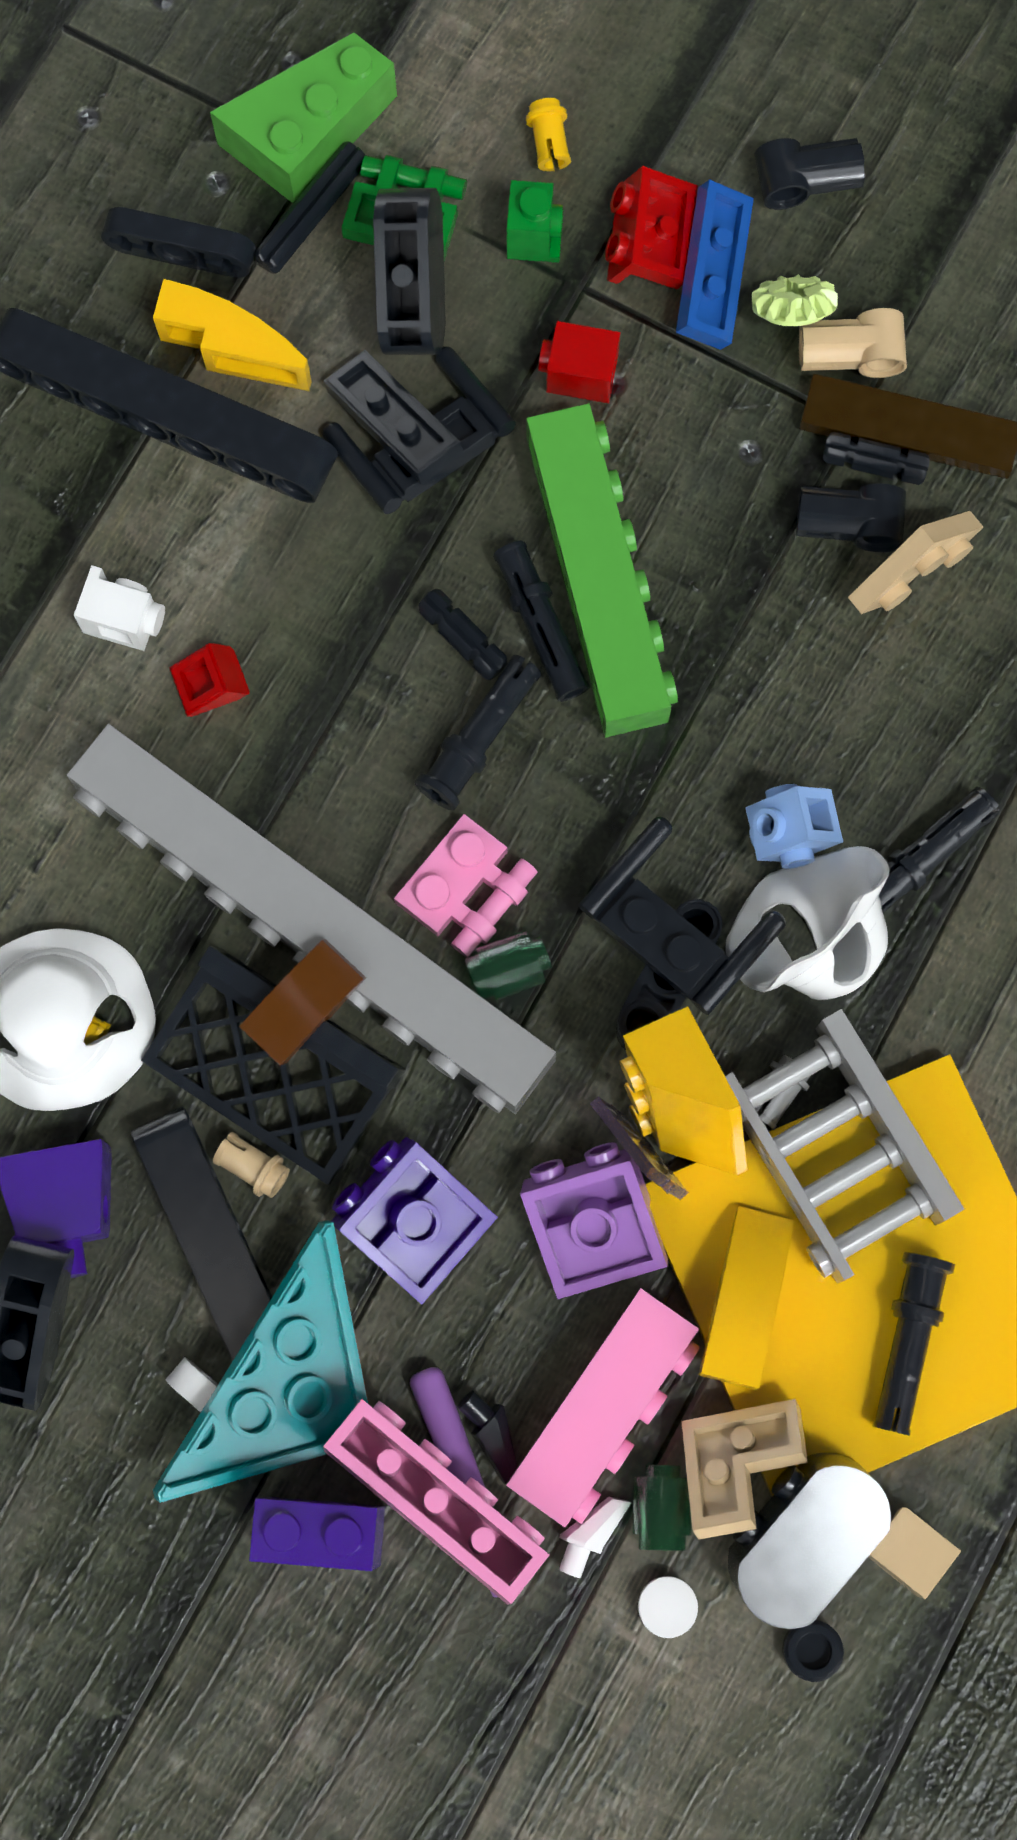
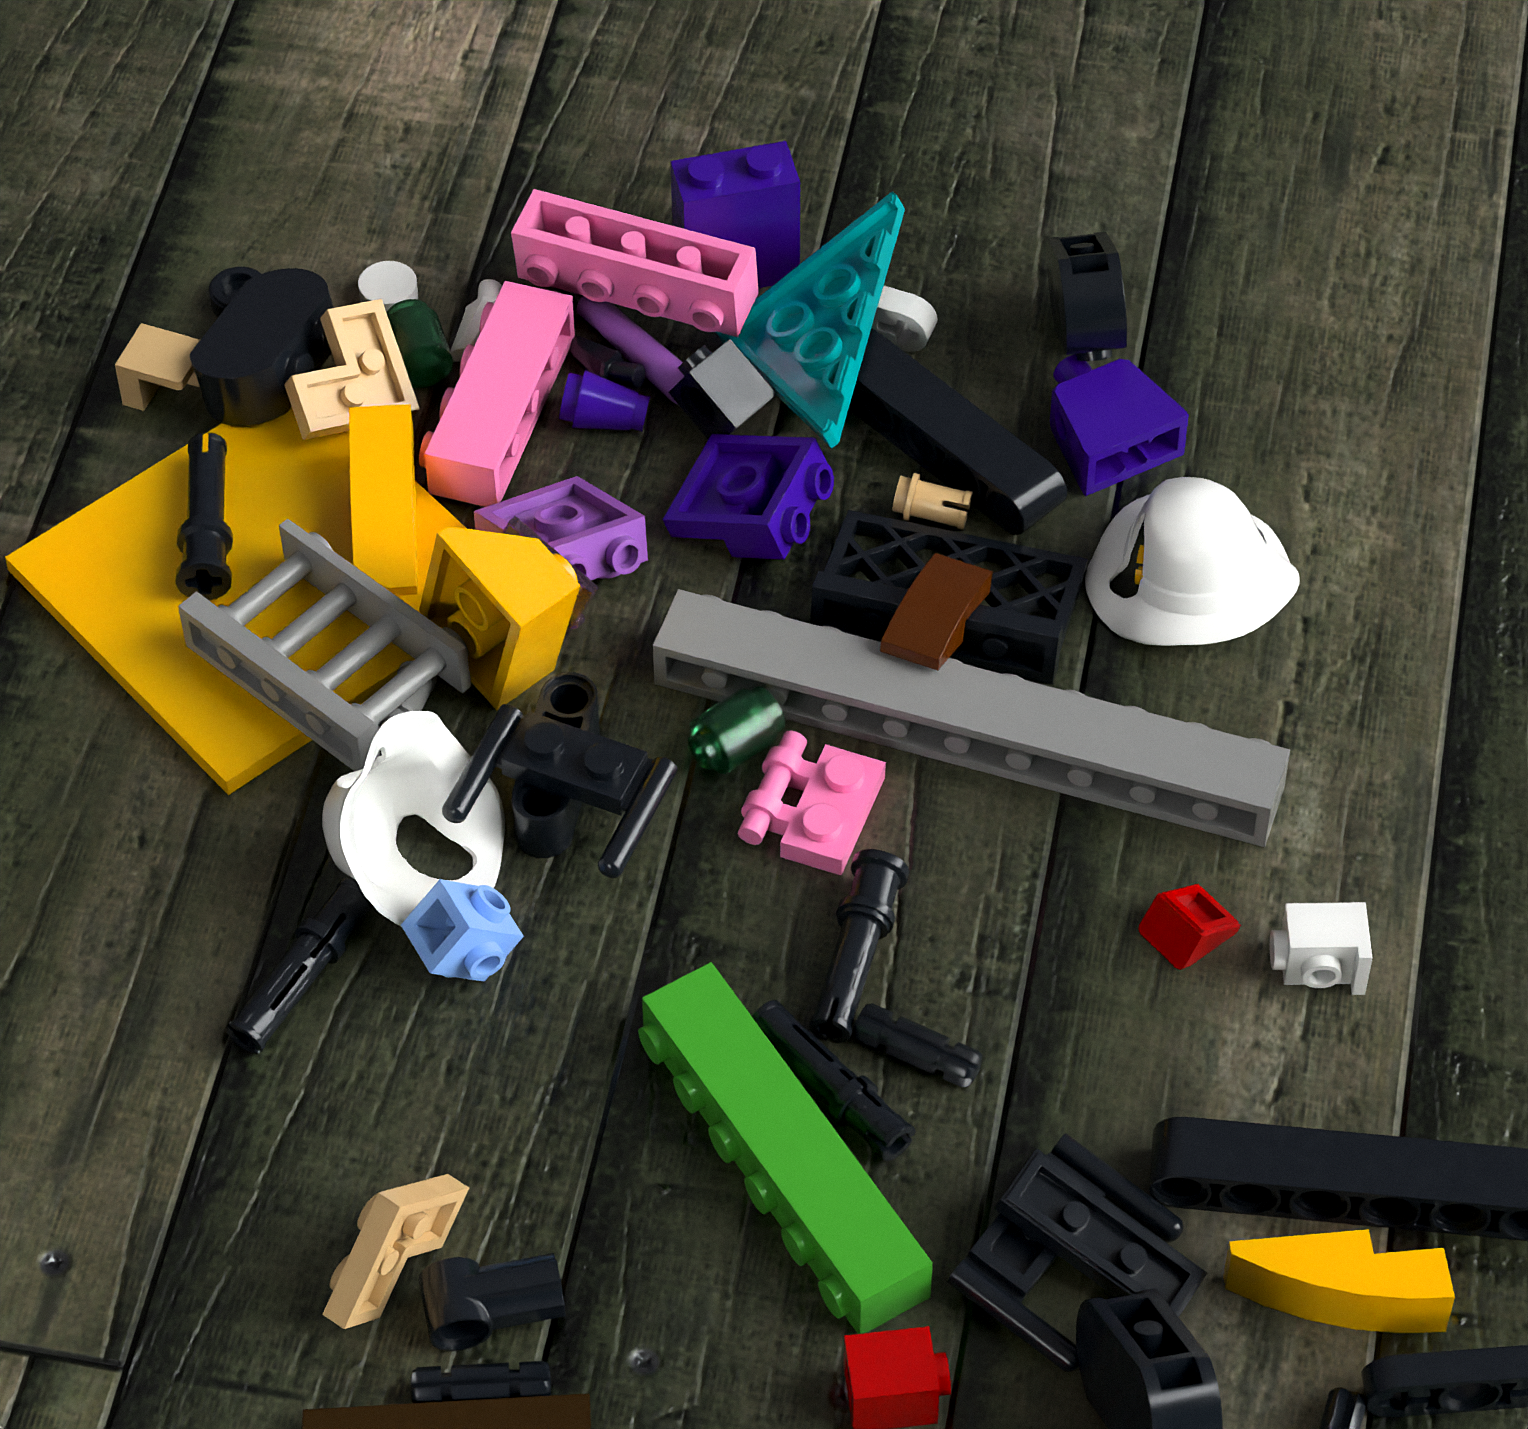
camera: 160 degrees right, 25 degrees down
none -> dark purple cone [559,370,650,432]
none -> brick [668,339,777,439]

